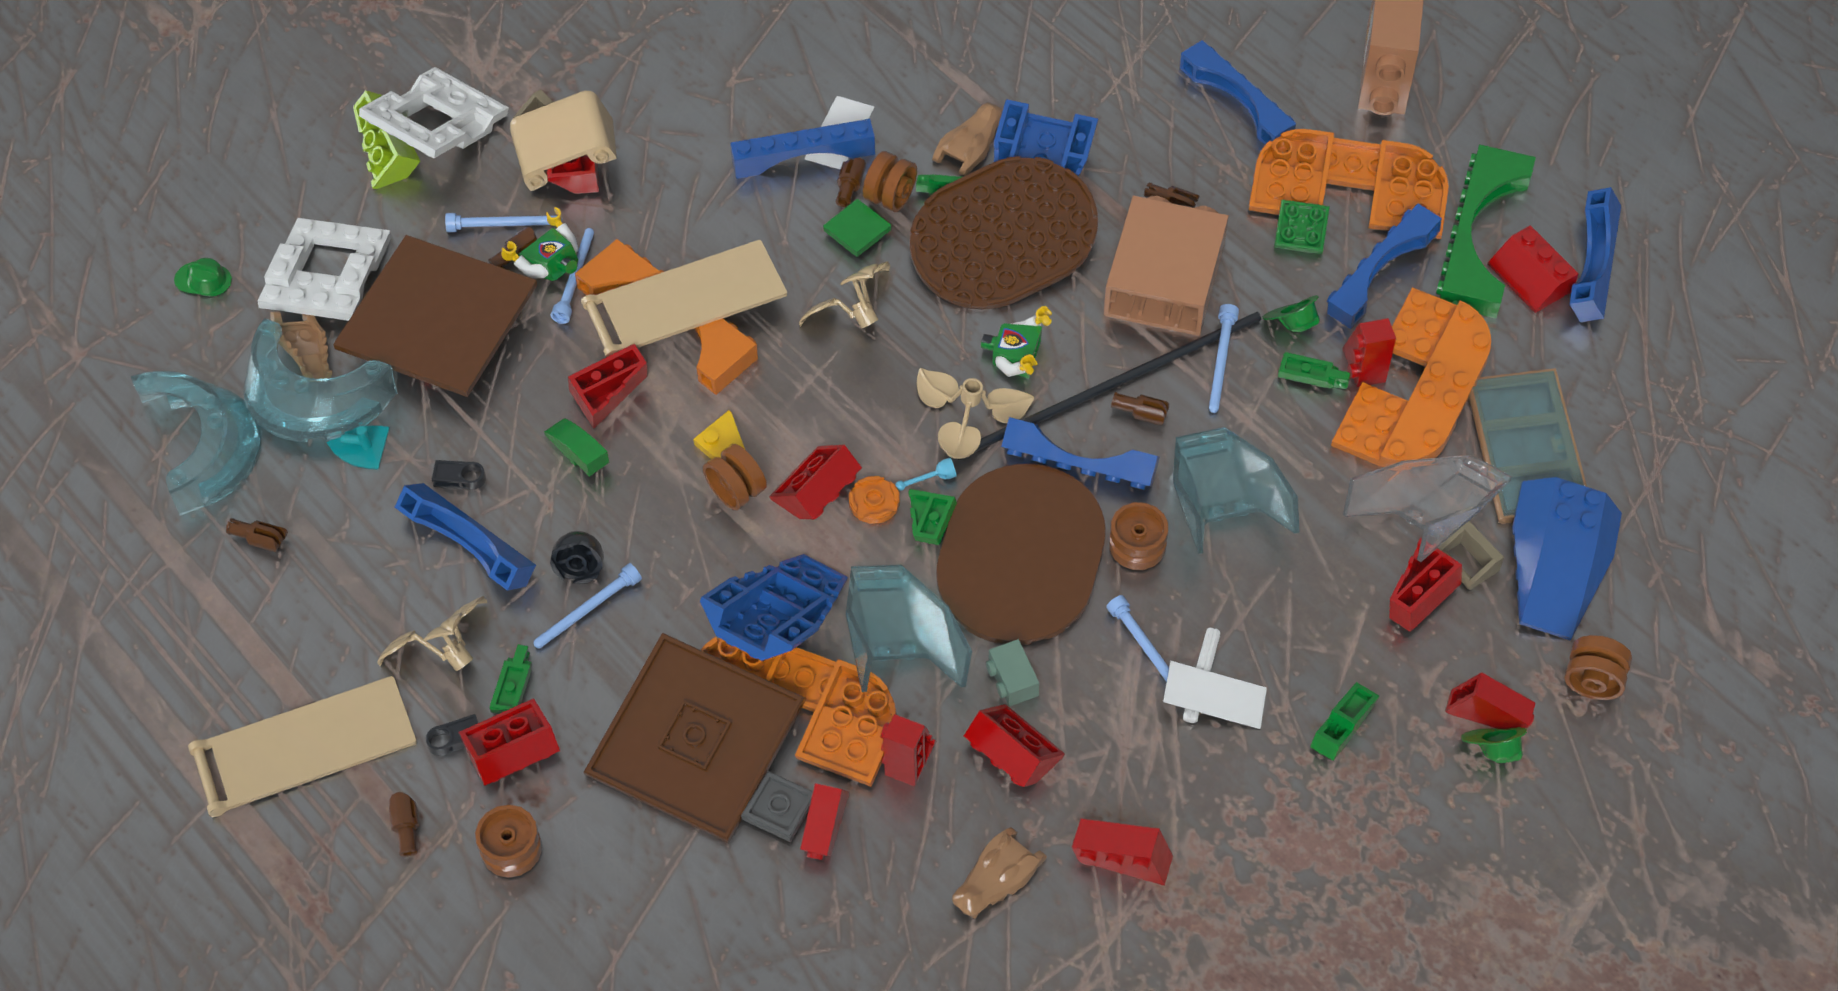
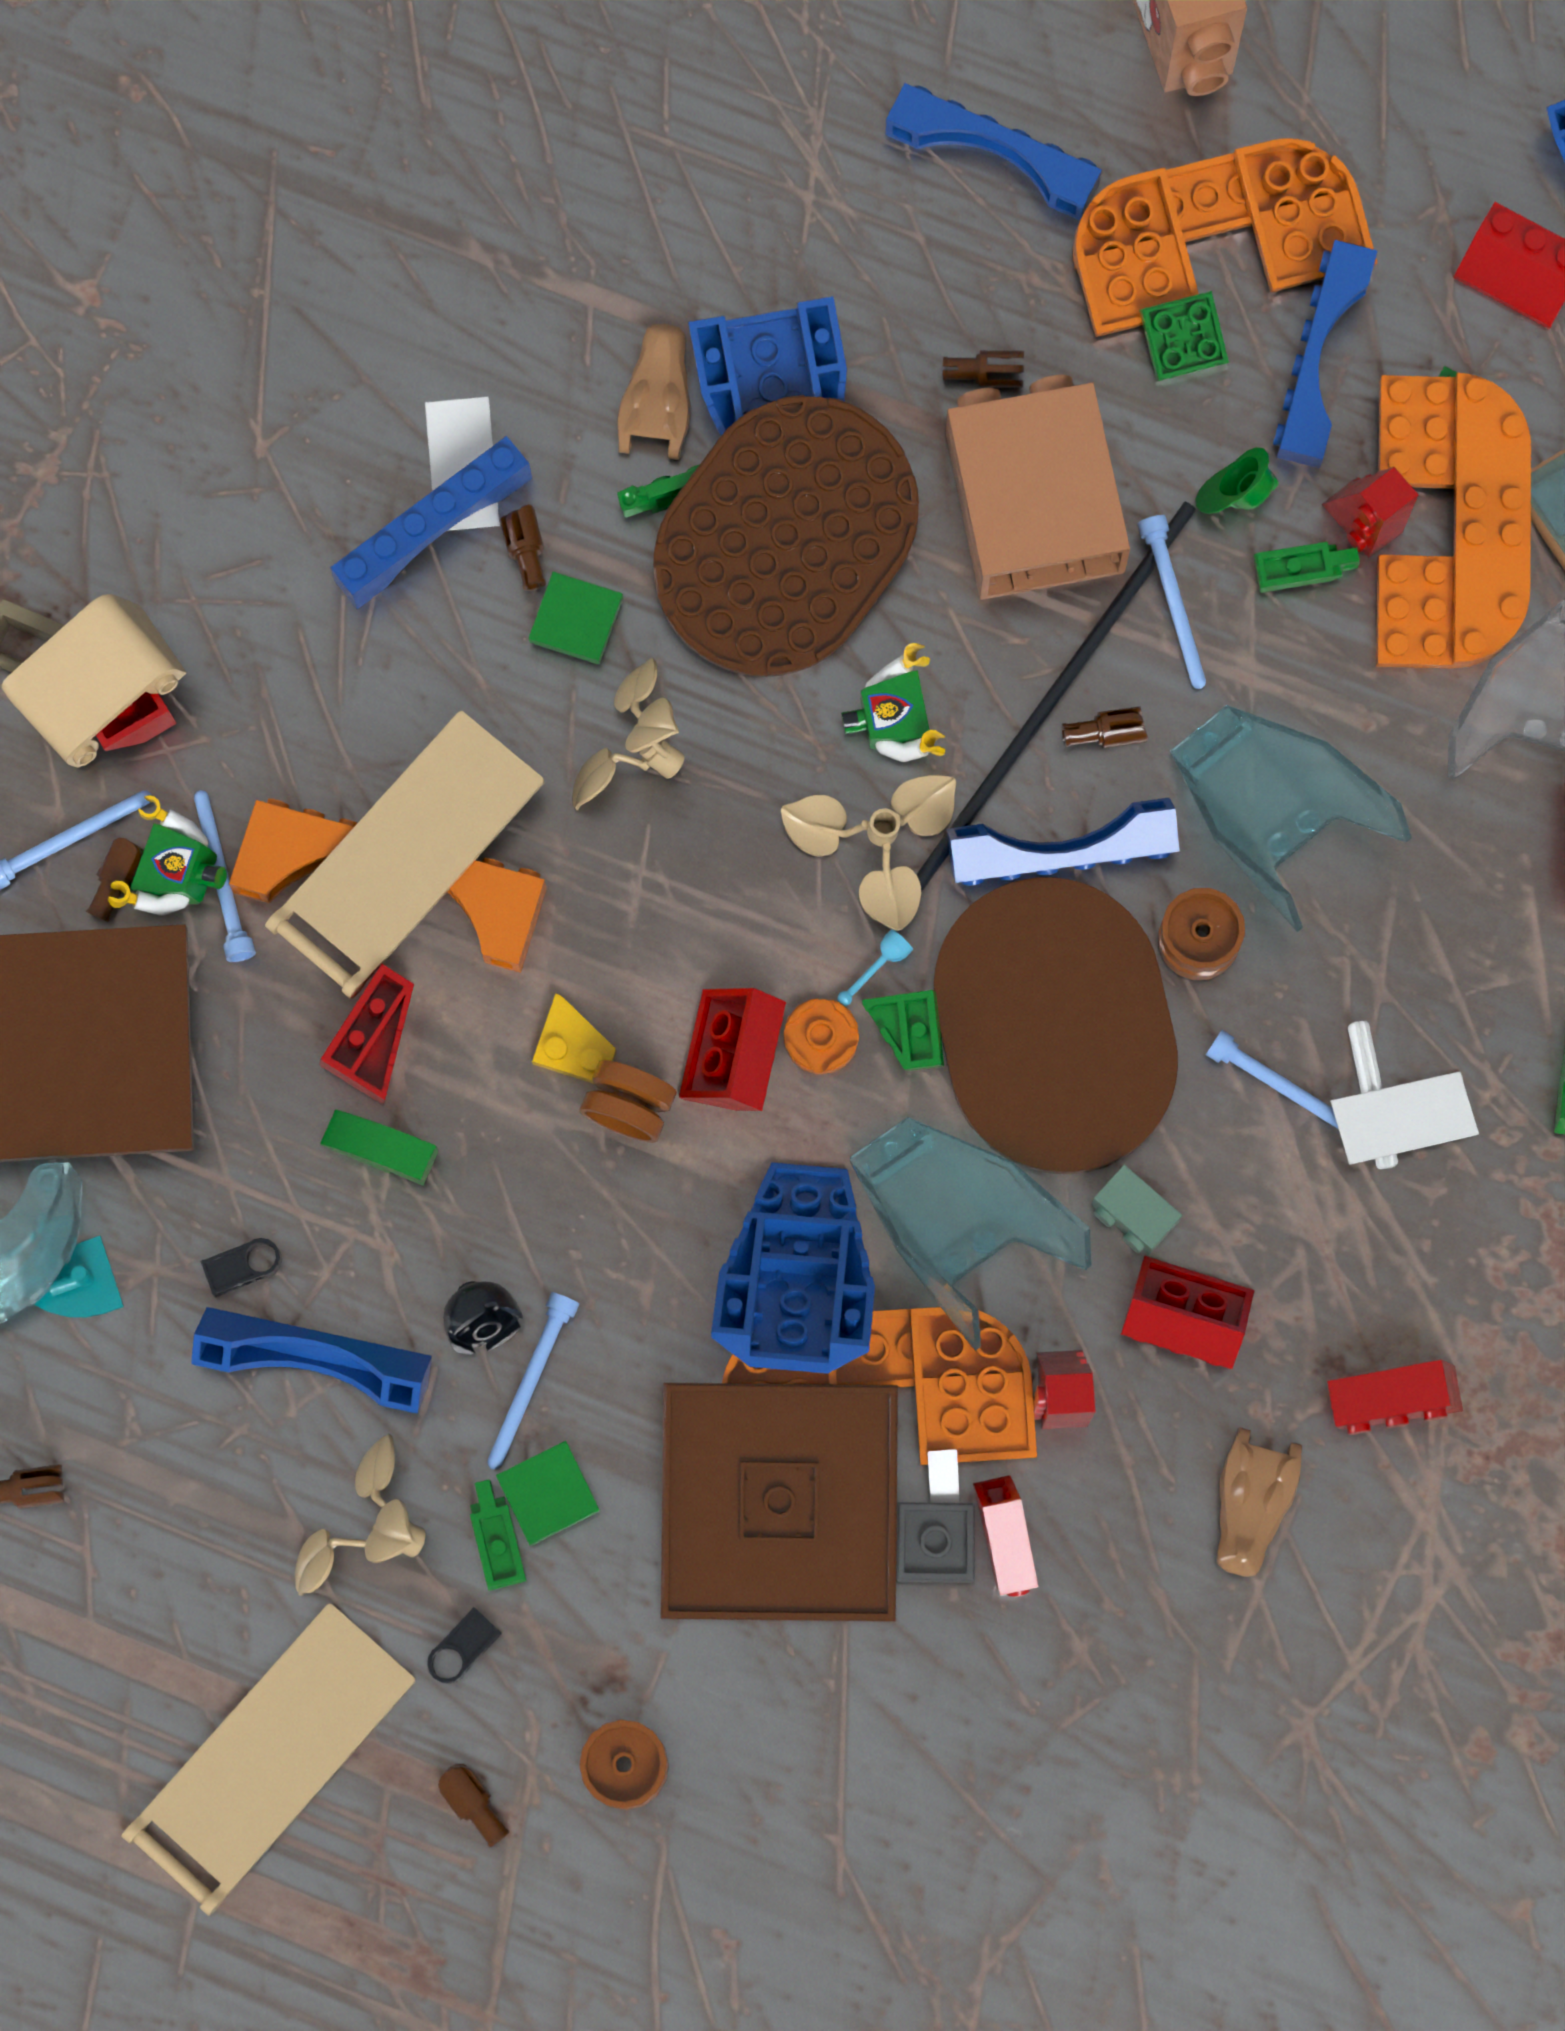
camera: 25 degrees left, 20 degrees up
red slope [459,698,560,786] -> none
dark orange wheel [863,151,917,212] -> none
green arch [1436,144,1536,319] -> none
none -> green tile [496,1441,600,1547]
none -> white sticker [928,1449,960,1503]

